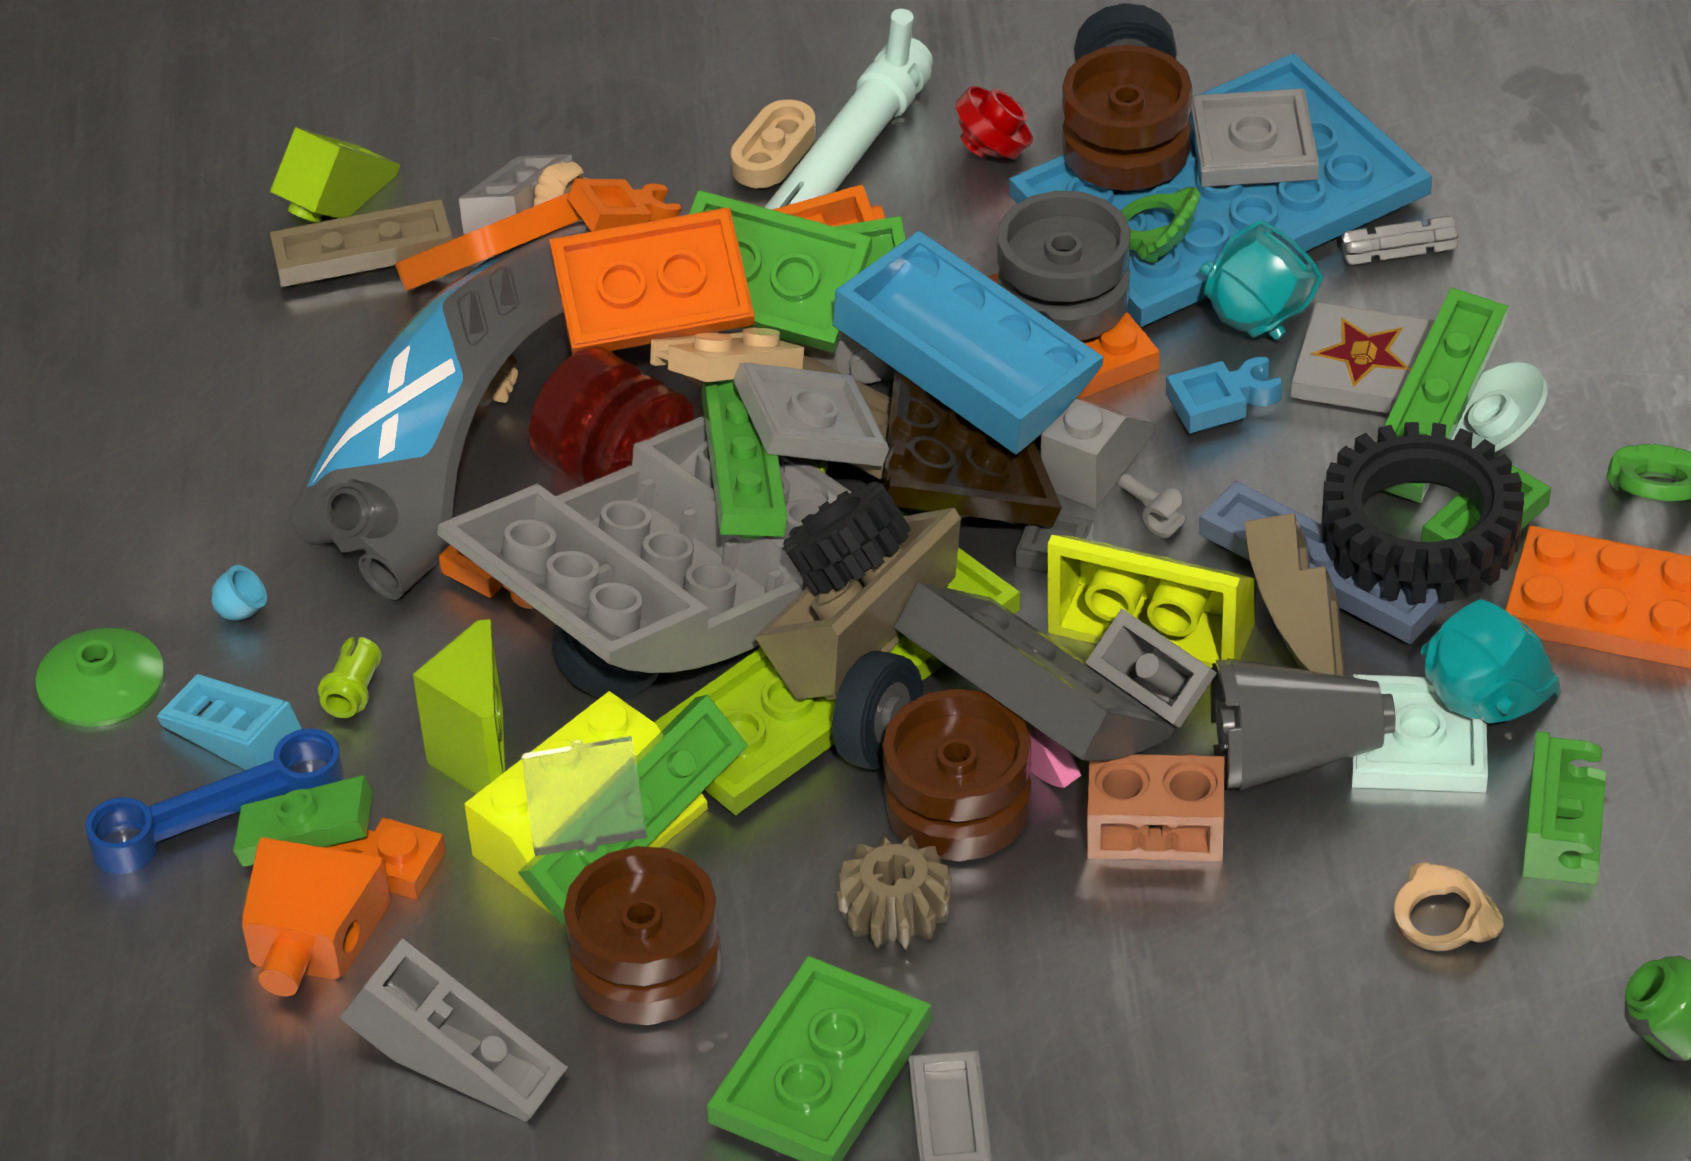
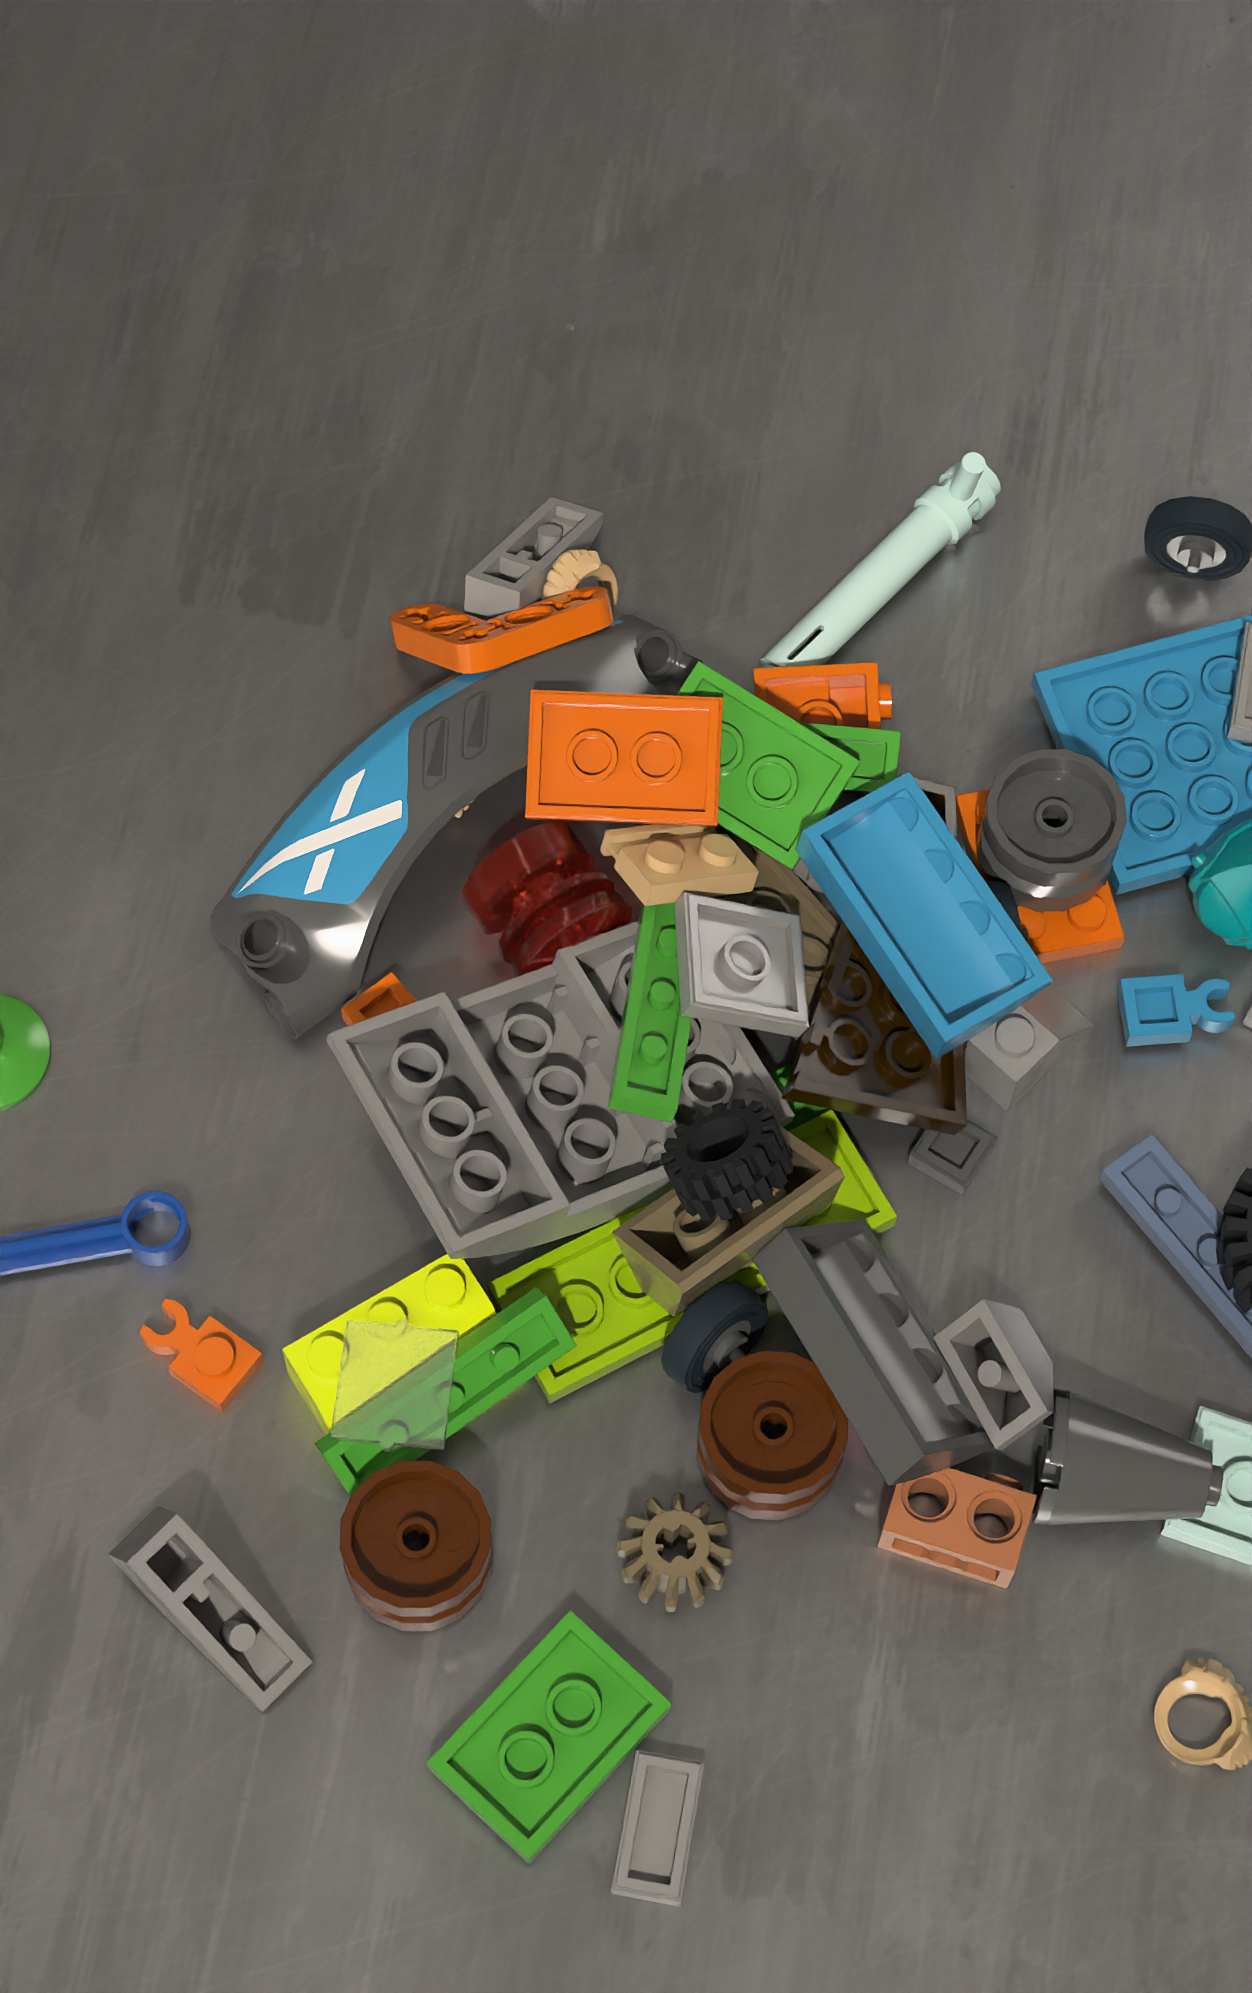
camera: 10 degrees right, 20 degrees up
medium azure slope [157,674,302,770] -> none
medium azure hinge [211,565,267,622] -> none
bright green plate [233,775,373,867] -> none
orange torso [242,837,391,997] -> none
dark tan plate [269,199,453,287] -> none
lime slope [270,127,401,223] -> none
lime pin [318,637,382,718] -> none
lime slope [413,619,506,794] -> none
orange plate [567,179,682,232] -> none
tan plate [730,99,816,189] -> none
red plate [955,85,1033,159] -> none
neon yellow slope [1048,535,1257,668] -> none
reddish brown wheel [1062,44,1192,191] -> none
light grey hand [1119,473,1186,538] -> none
bright green piece [1121,187,1201,262] -> none
dark tan slope [1244,513,1345,676] -> none

